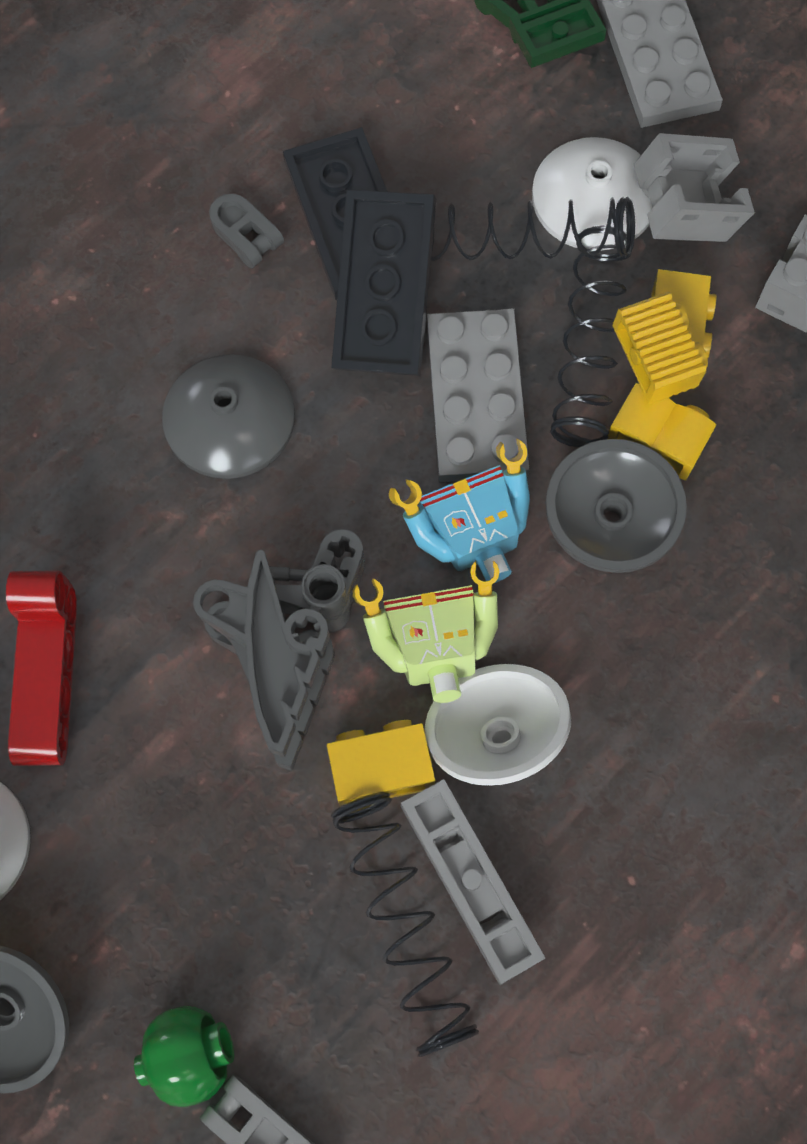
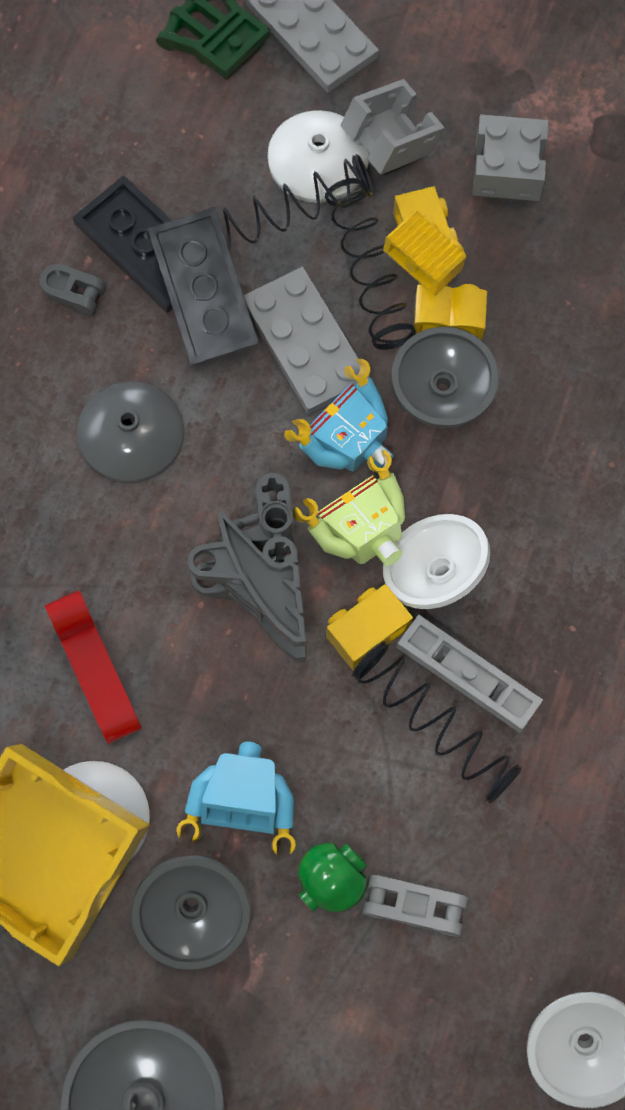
camera: 30 degrees left, 0 degrees up
none -> medium azure torso [177,742,295,854]

